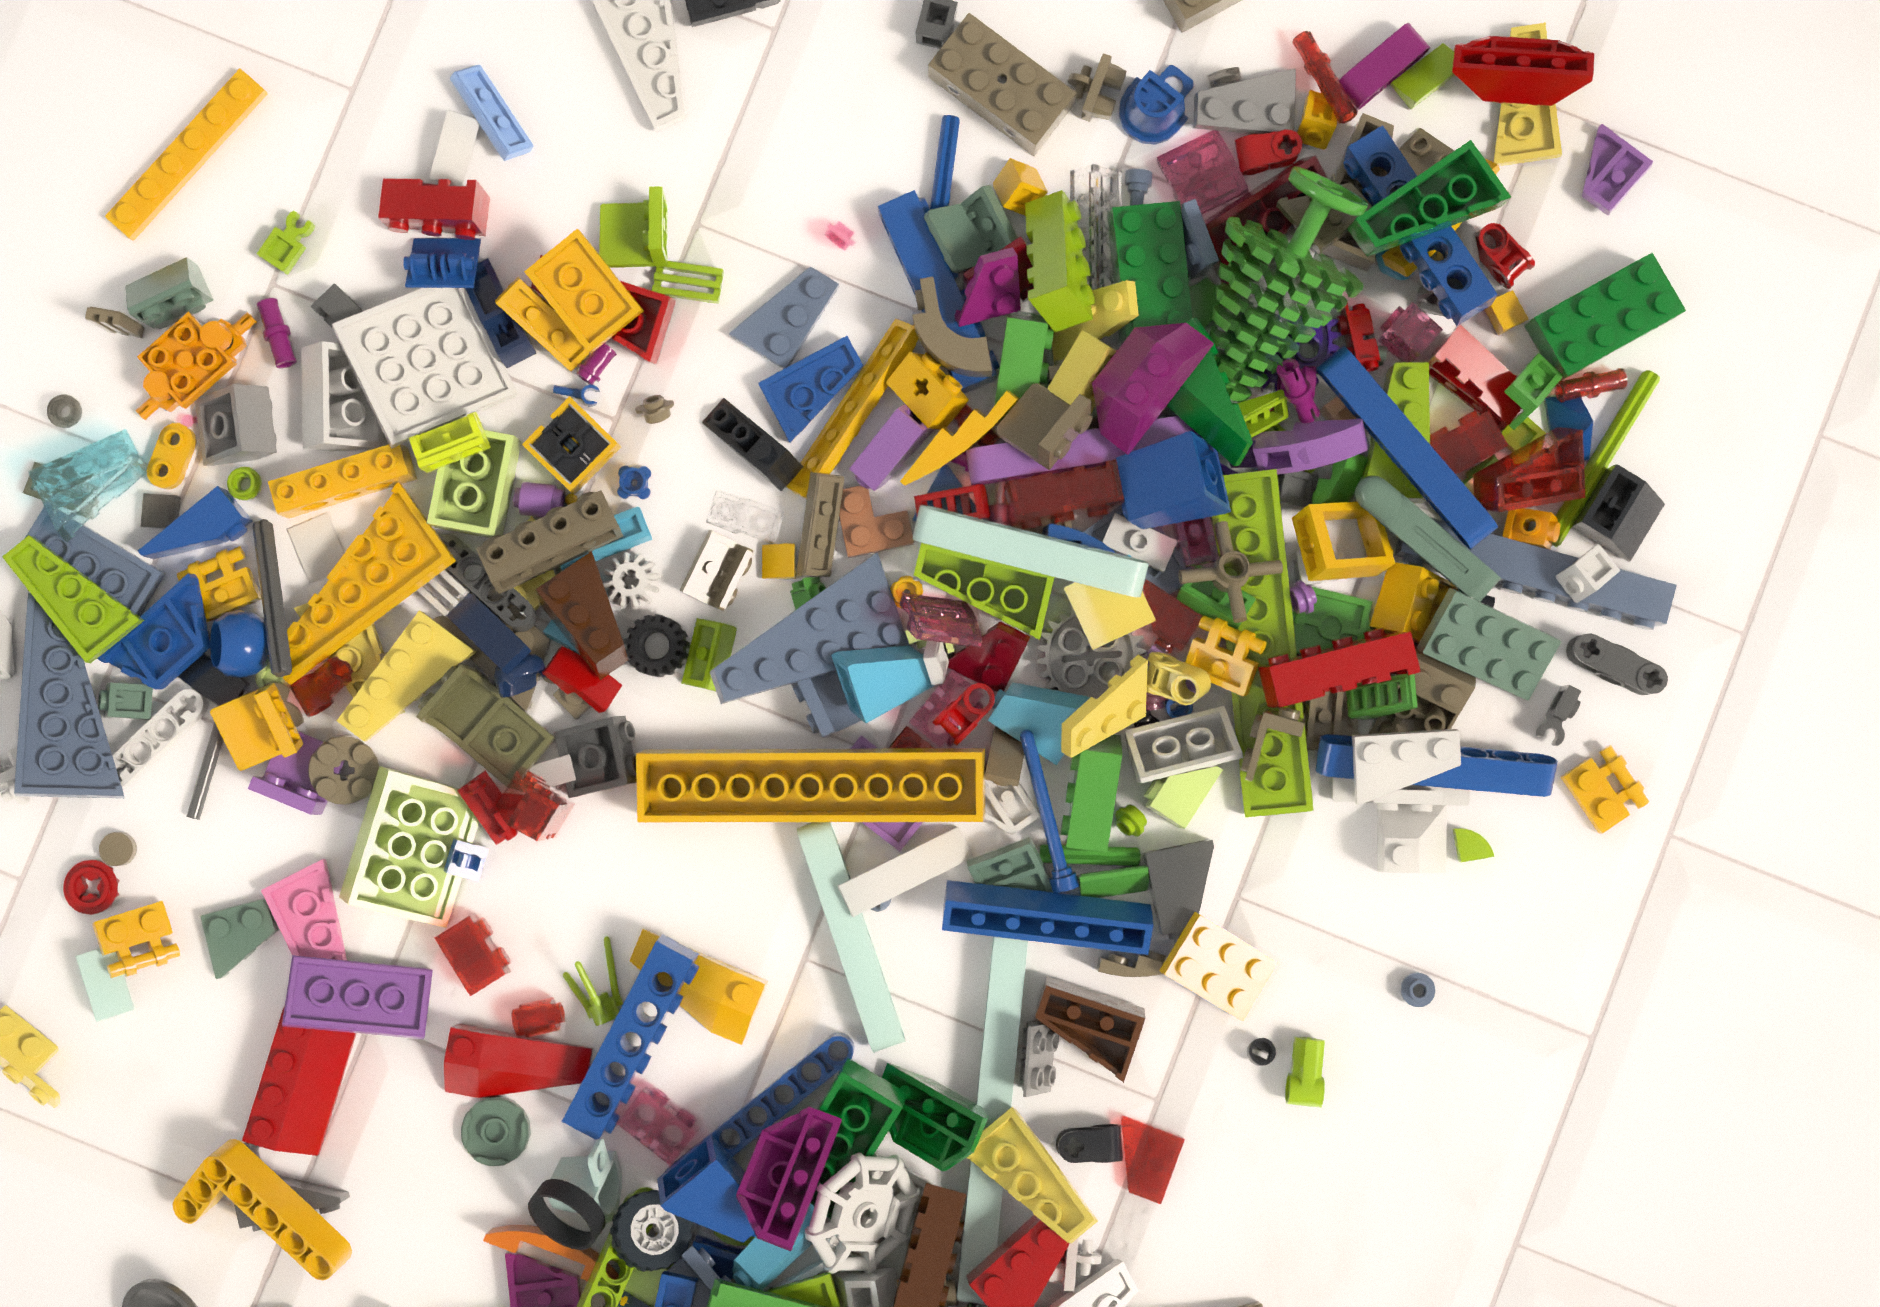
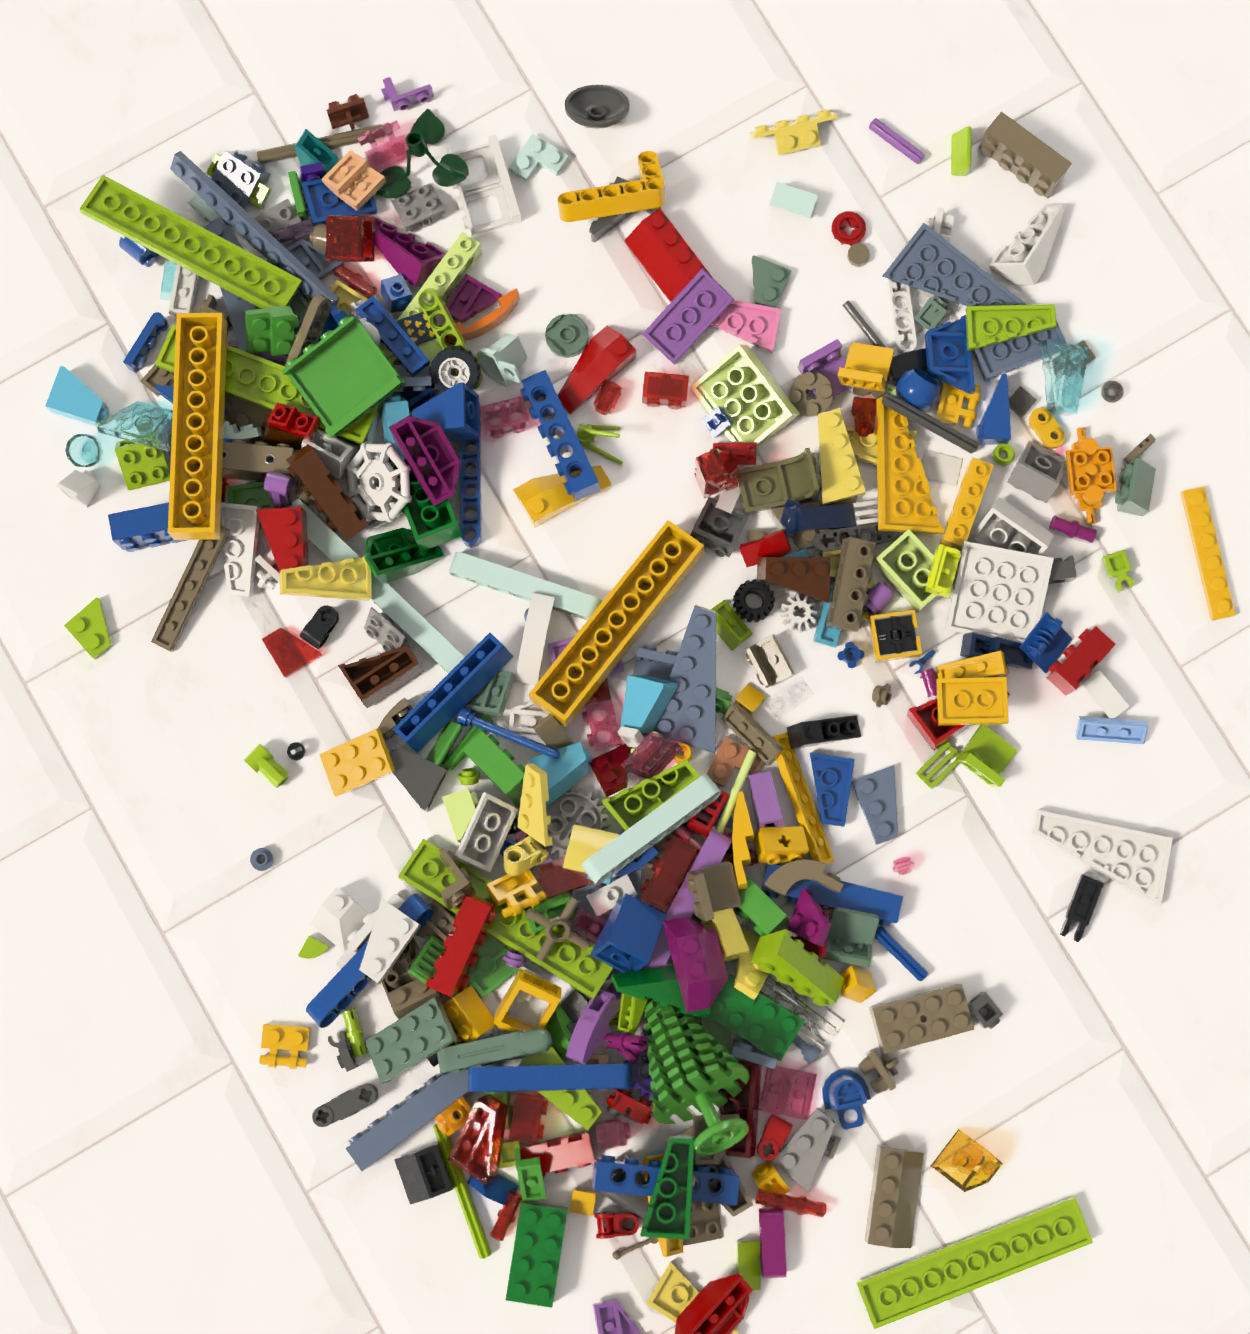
camera: 120 degrees right, 5 degrees down
yellow plate [92,901,180,978] -> none
black tyre [528,1179,606,1250] -> none
red piece [932,683,995,747] -> none
white bracket [1556,543,1620,603] -> none
none -> lime pin [342,1008,368,1058]
none -> dark tan hinge [612,1237,658,1260]
none -> yellowish green bar [715,750,757,834]

